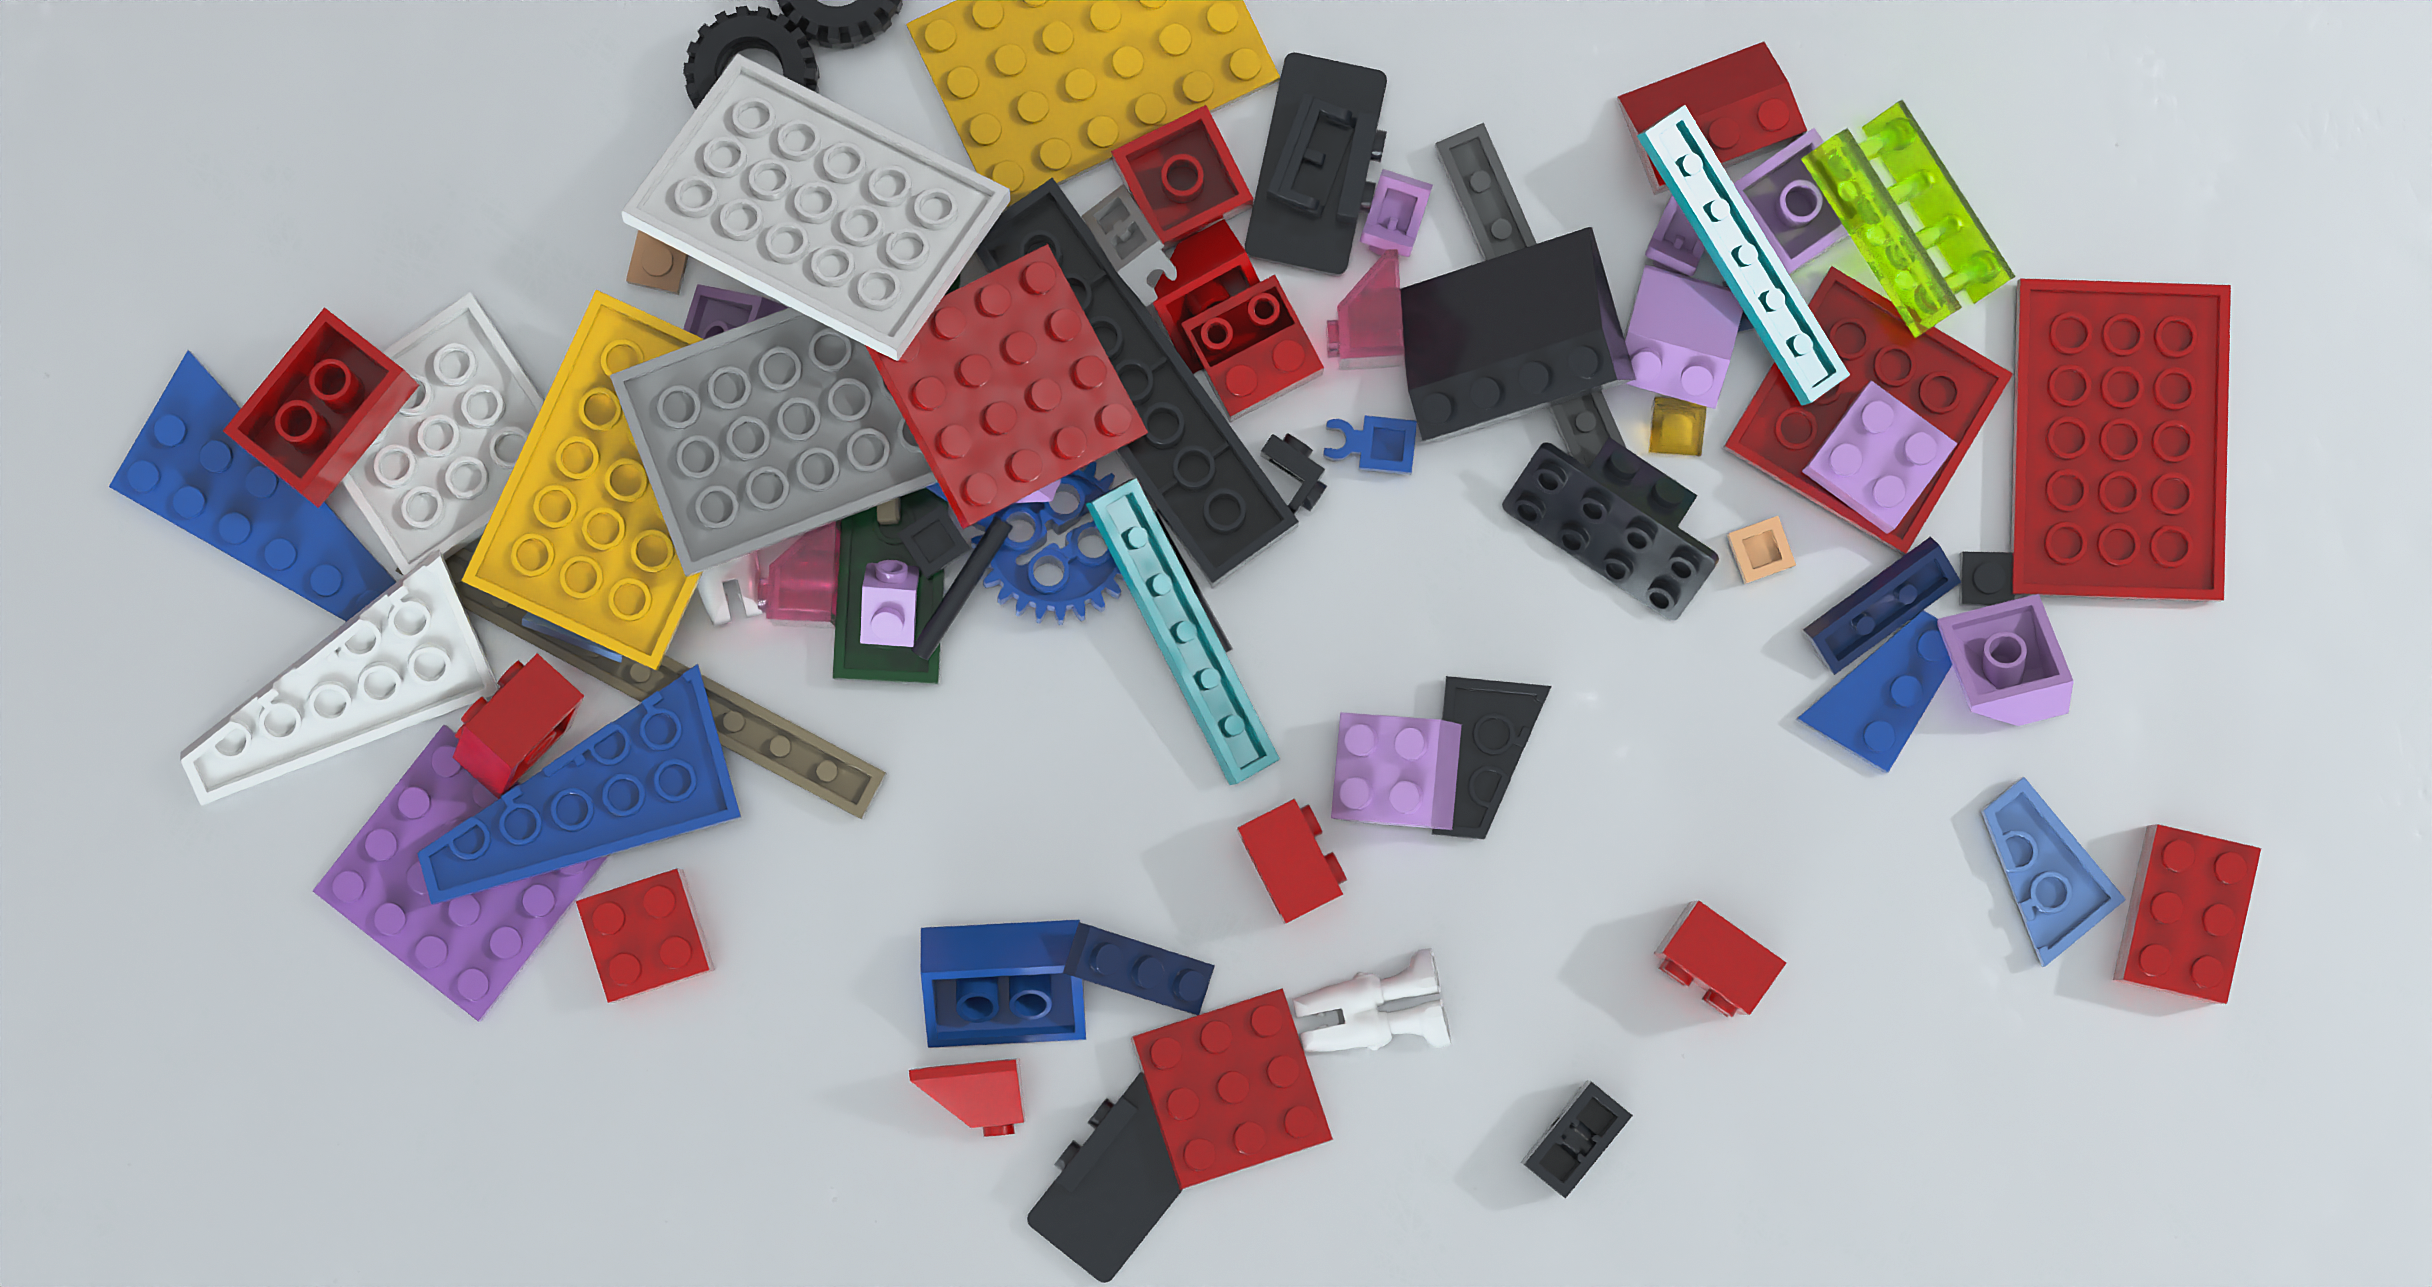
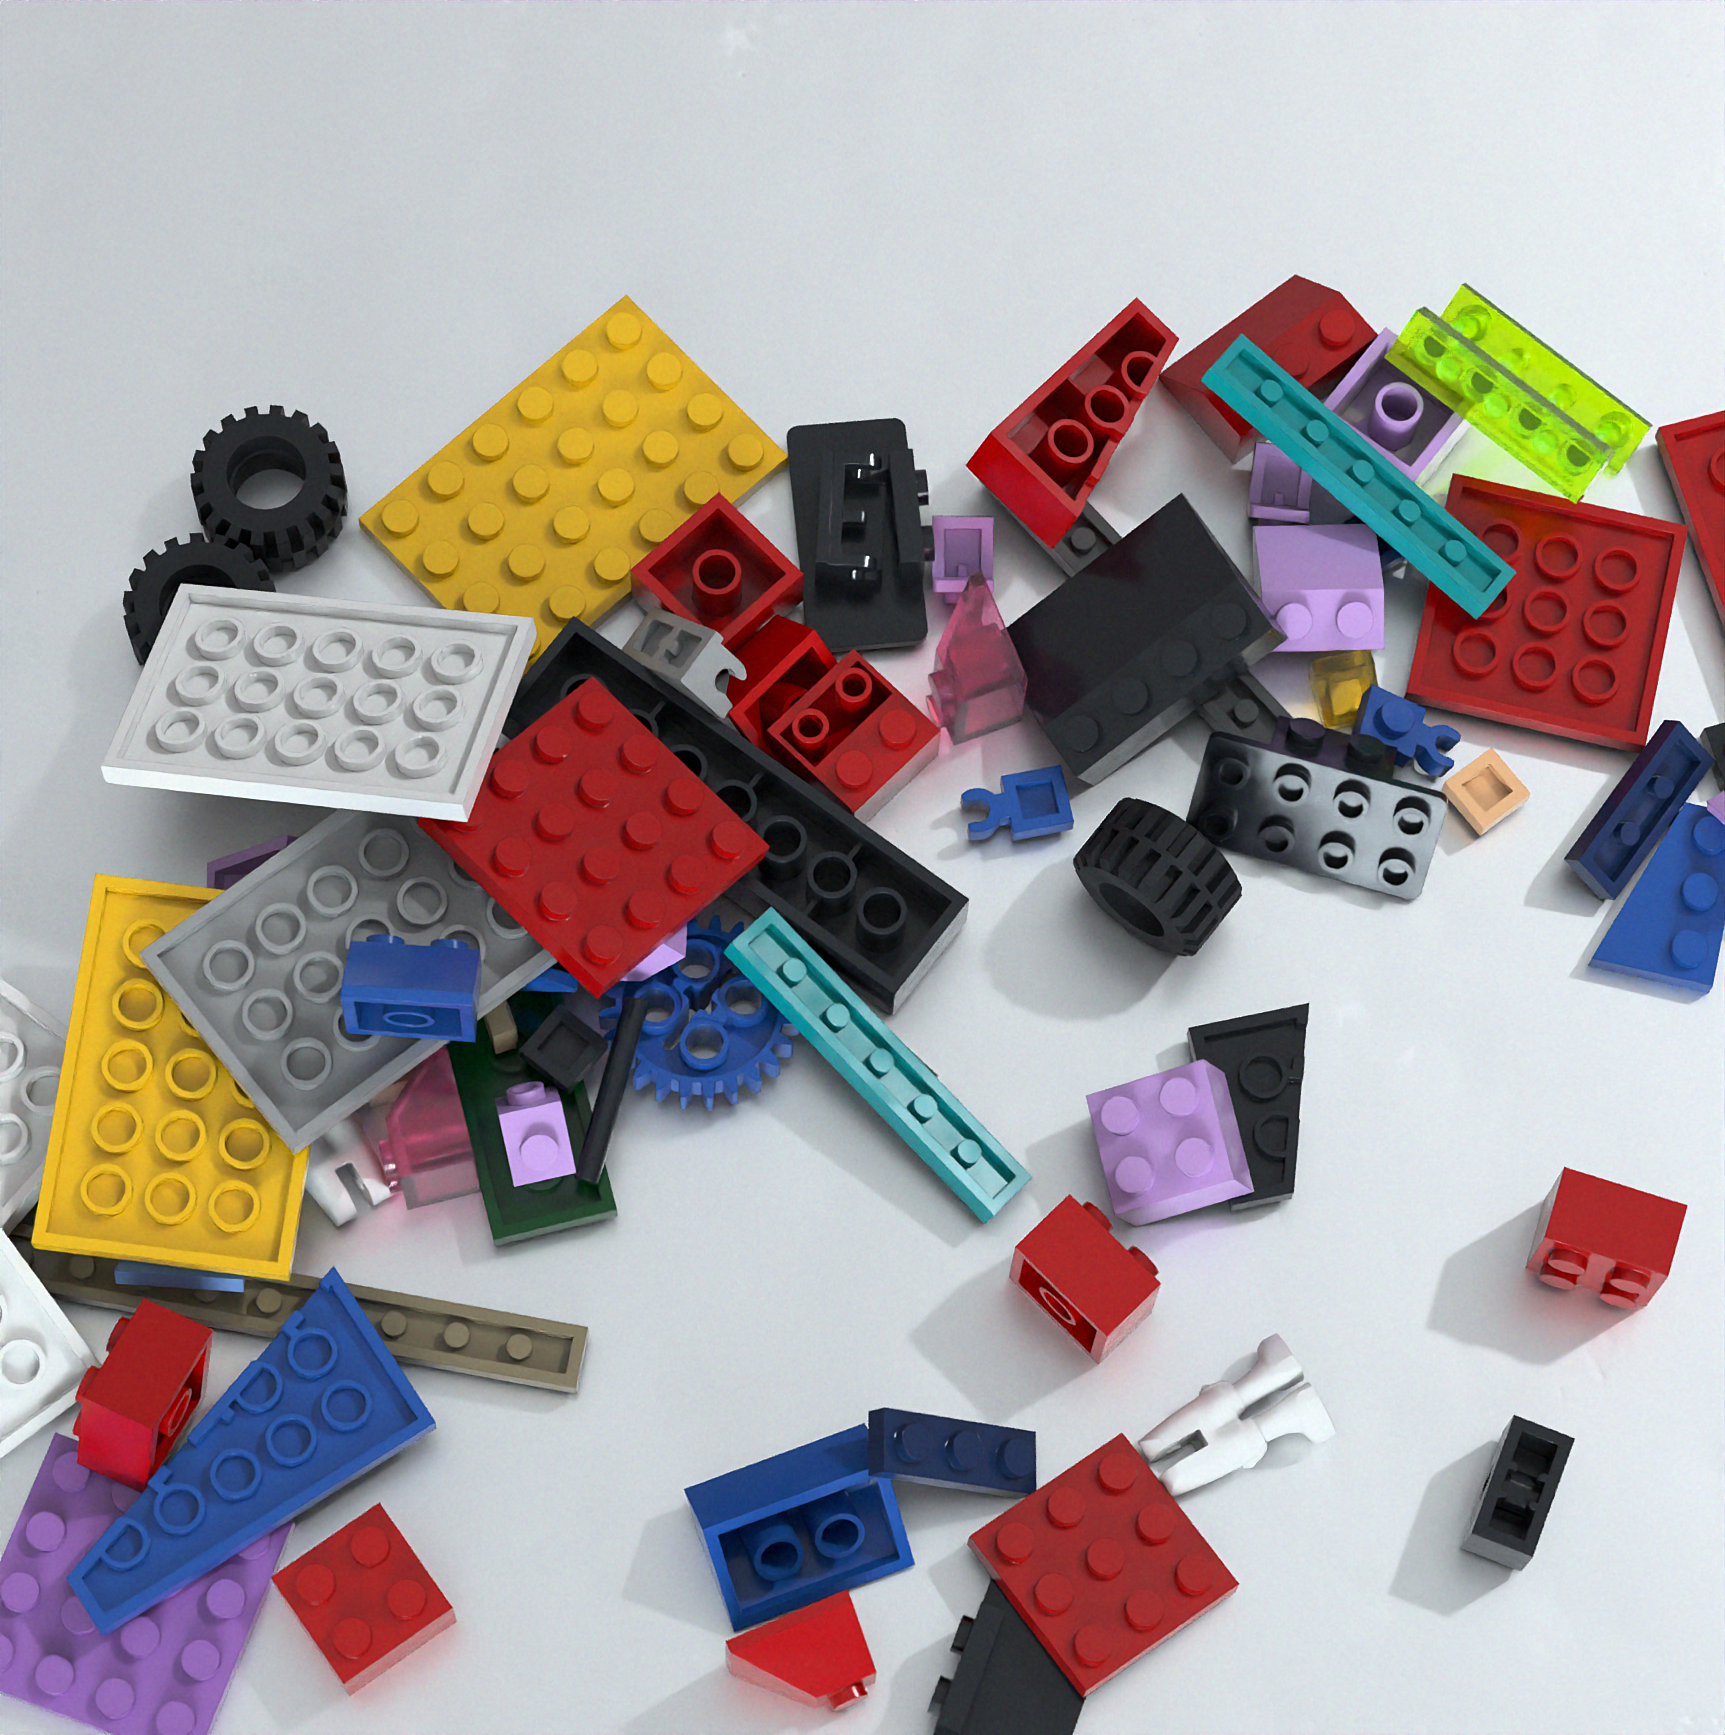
camera: 20 degrees left, 15 degrees down
light nougat plate [626,230,689,295] -> none
black bracket [1260,433,1327,516] -> none
lavender brick [1802,381,1957,534] -> none
none -> blue slope [340,934,482,1042]
none -> red wedge [965,297,1179,550]
none -> black tyre [1073,797,1242,957]
none -> blue plate [1351,684,1461,777]

